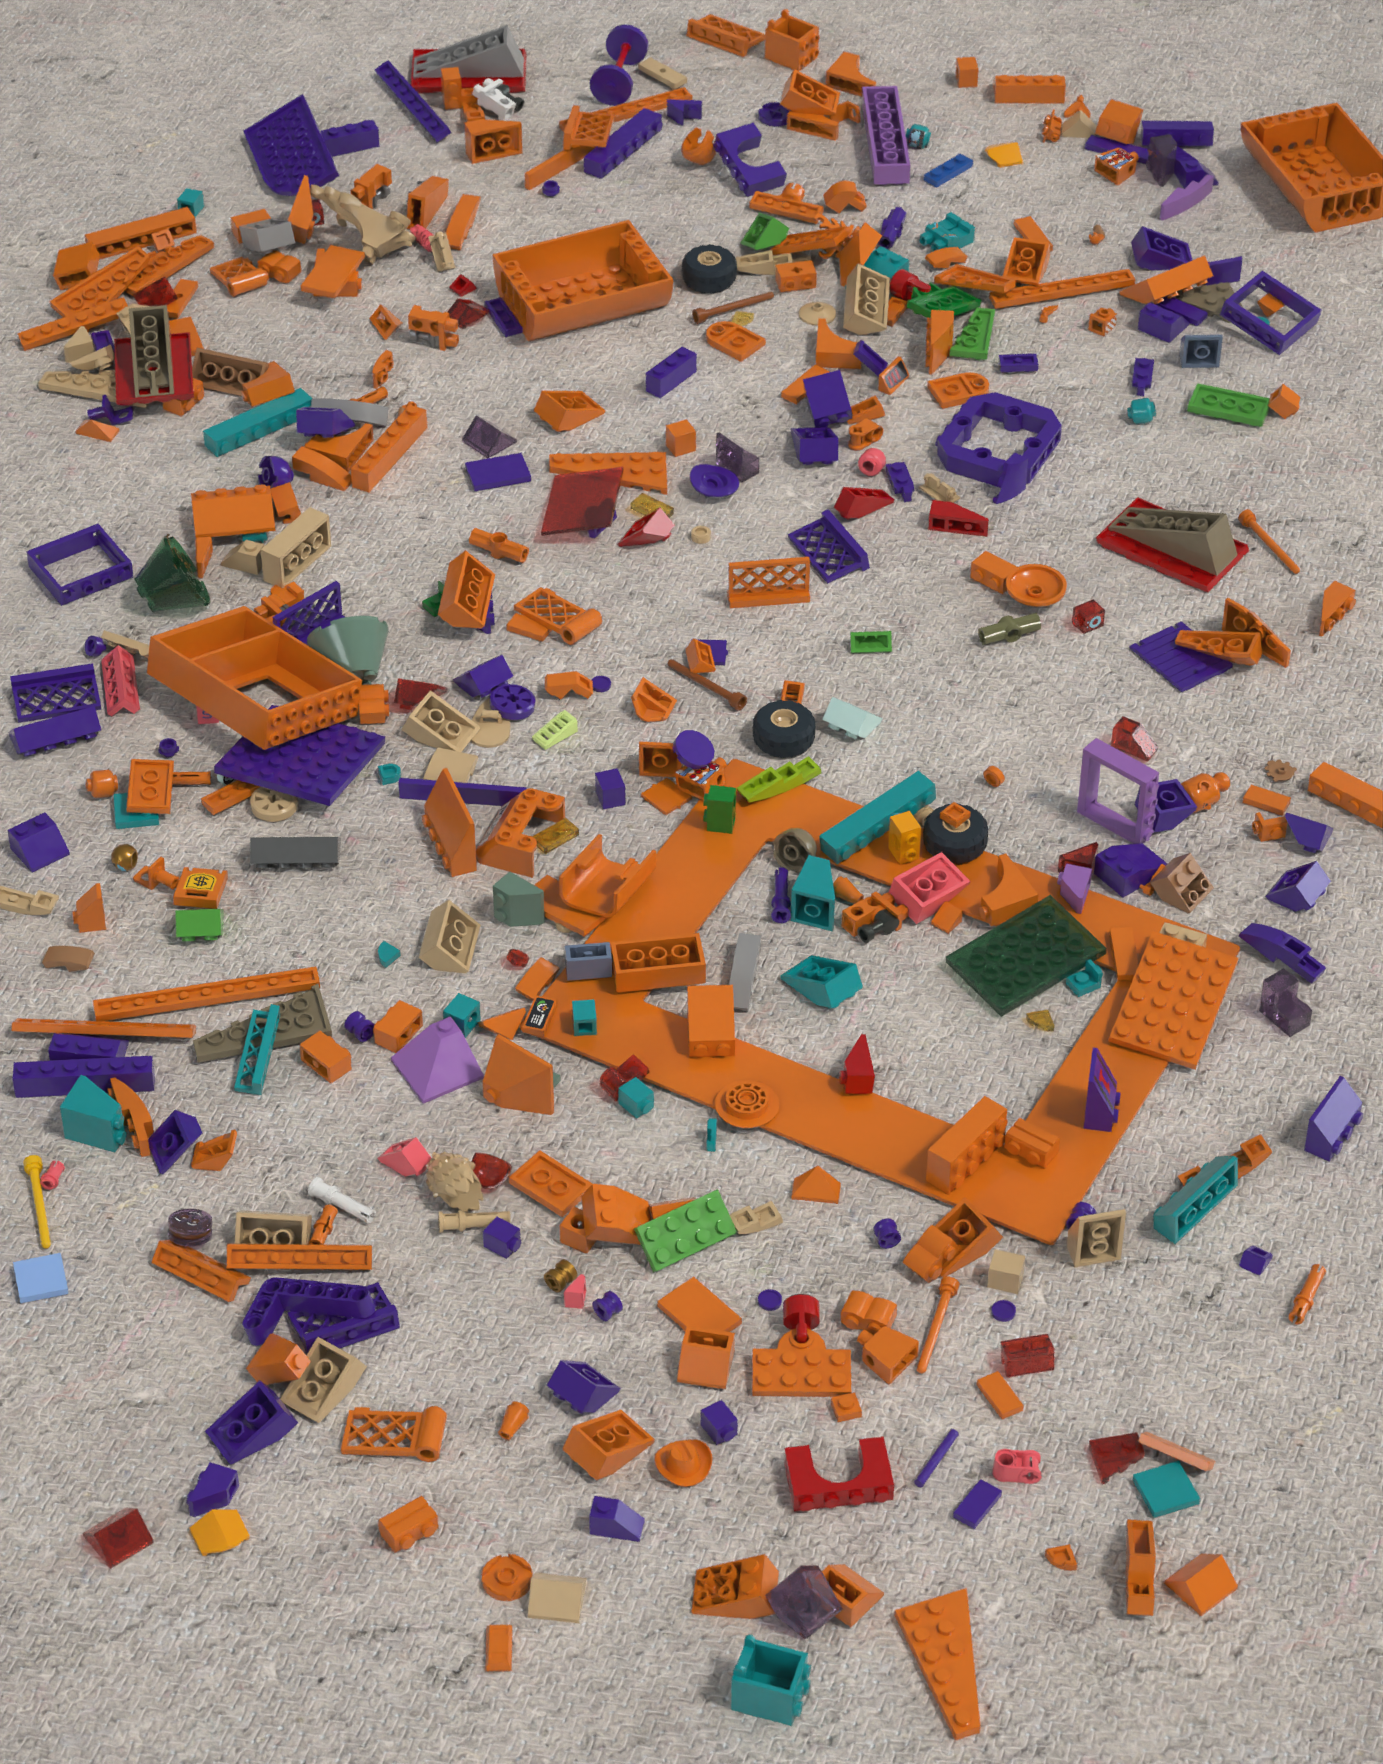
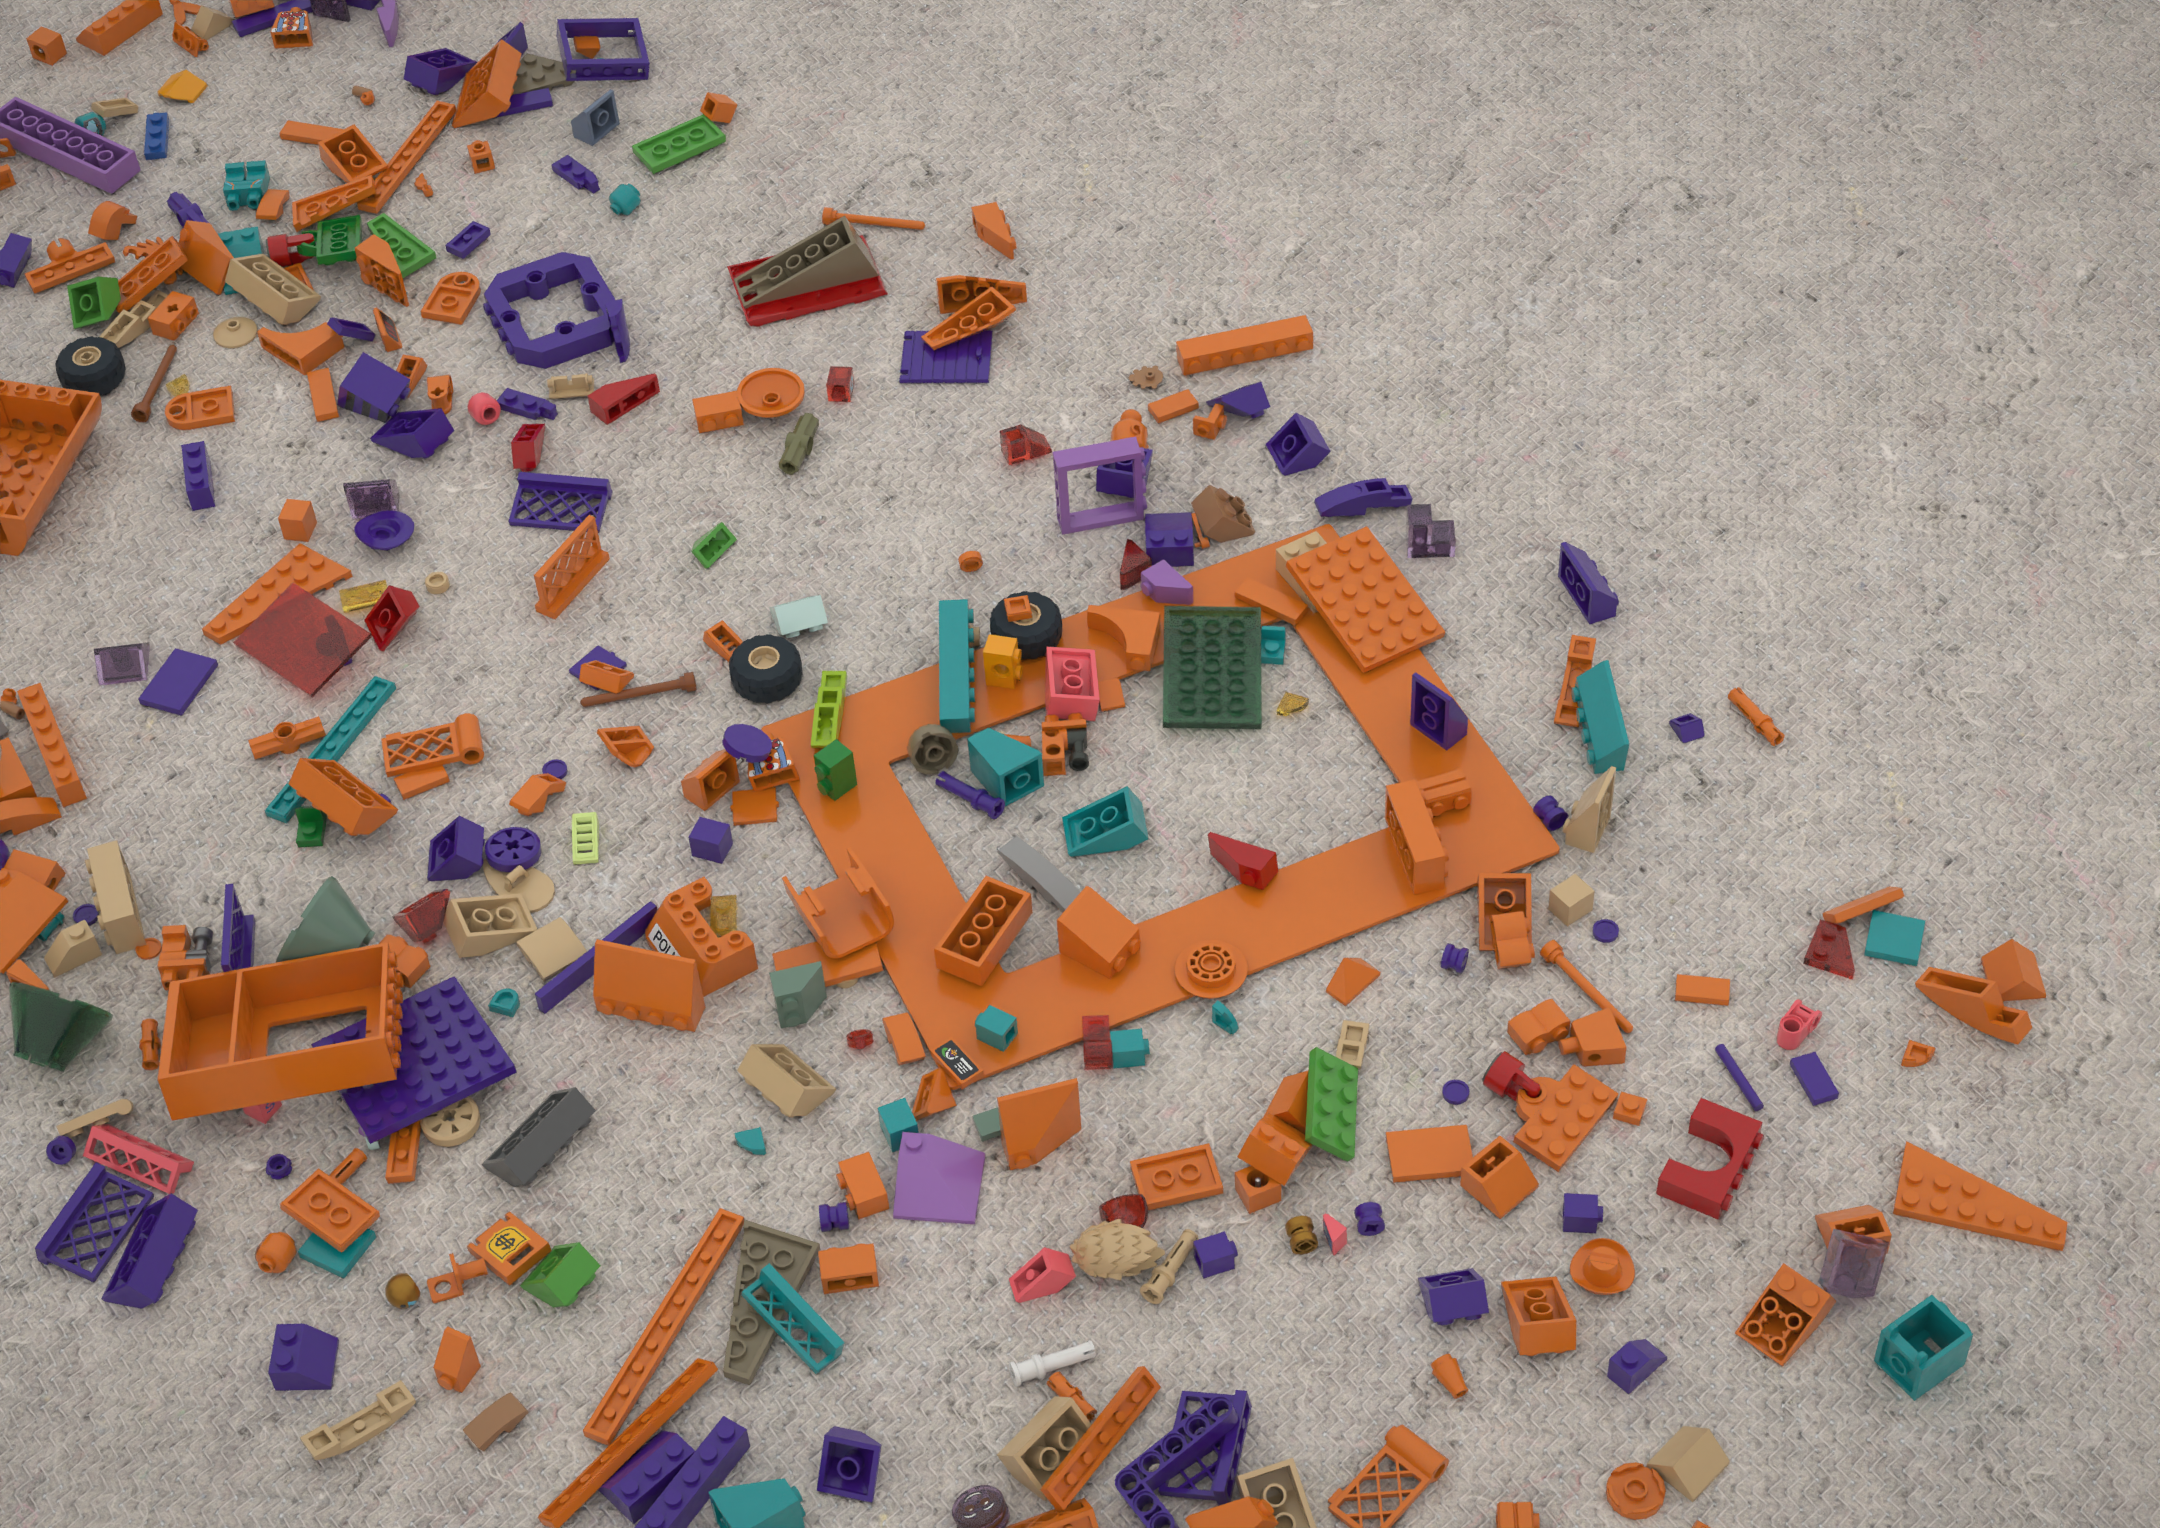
camera: 50 degrees left, 5 degrees up
orange slope [108,1077,154,1157] -> none
orange slope [191,1130,237,1171] -> none
orange slope [534,391,606,432] -> none
sand blue slope [563,942,612,980] -> none
clear red hinge [1000,1334,1054,1377] -> none
dark purple slope [1138,302,1190,343] -> none
none -> tan tile [91,98,138,118]
none -> teal tile [264,676,396,824]

